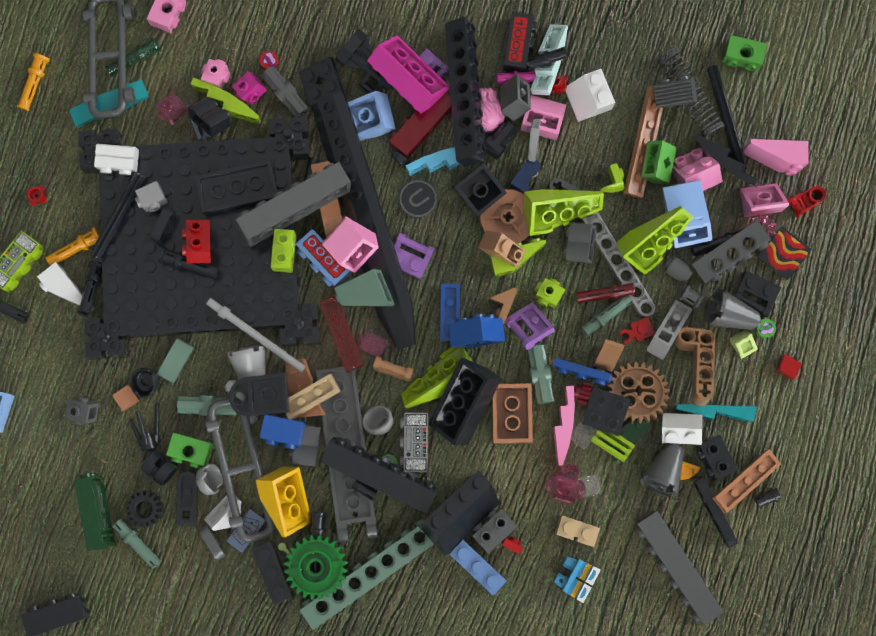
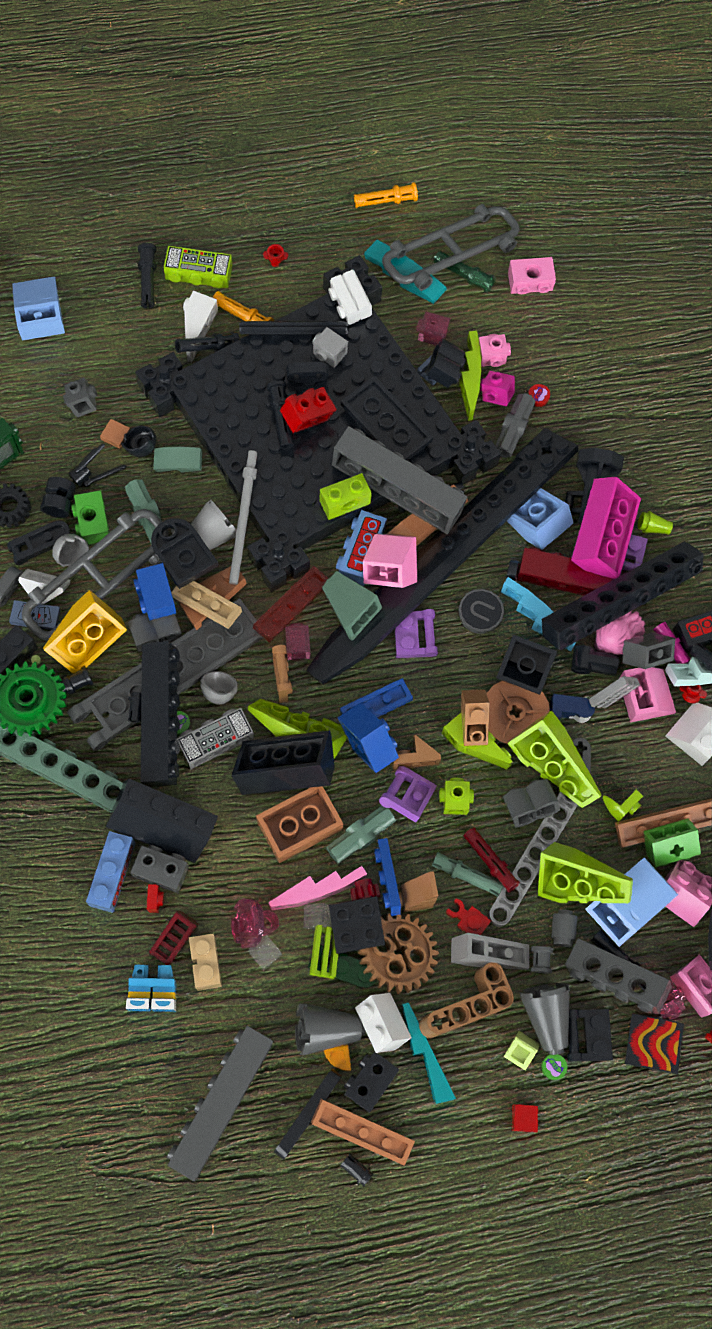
camera: 60 degrees right, 10 degrees down
none -> dark red slope [149,910,199,965]
none -> lime cone [637,511,673,535]

